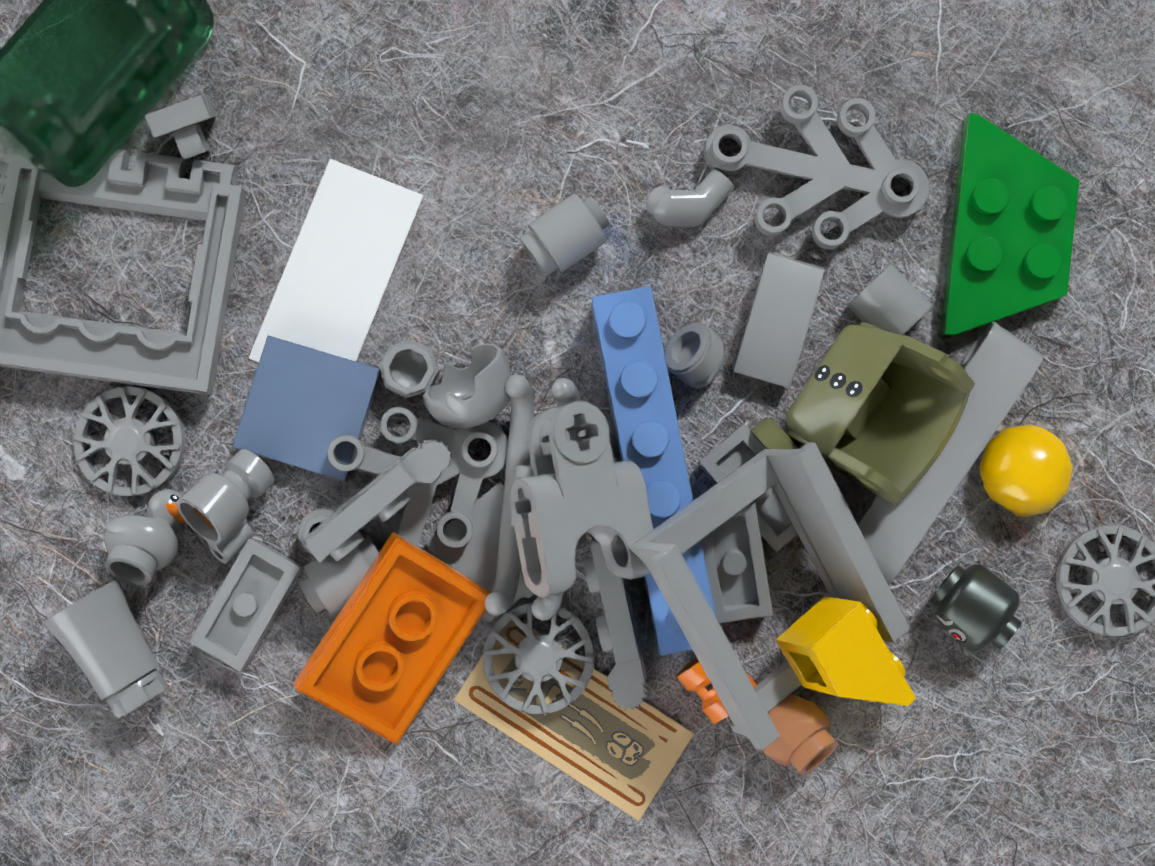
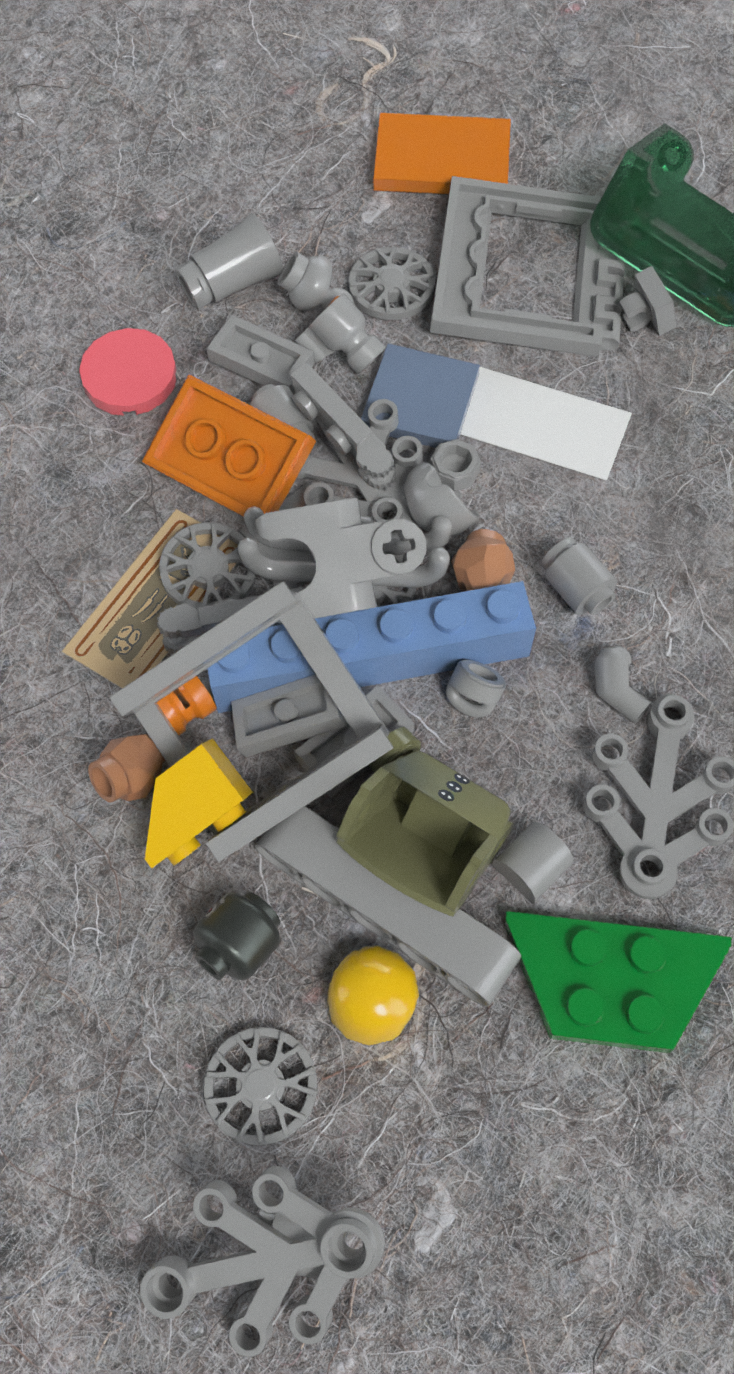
camera: 90 degrees right, 20 degrees down
light grey slope [733,252,824,388] -> none
none -> coral tile [79,328,177,416]
none -> nougat rock [451,529,515,592]

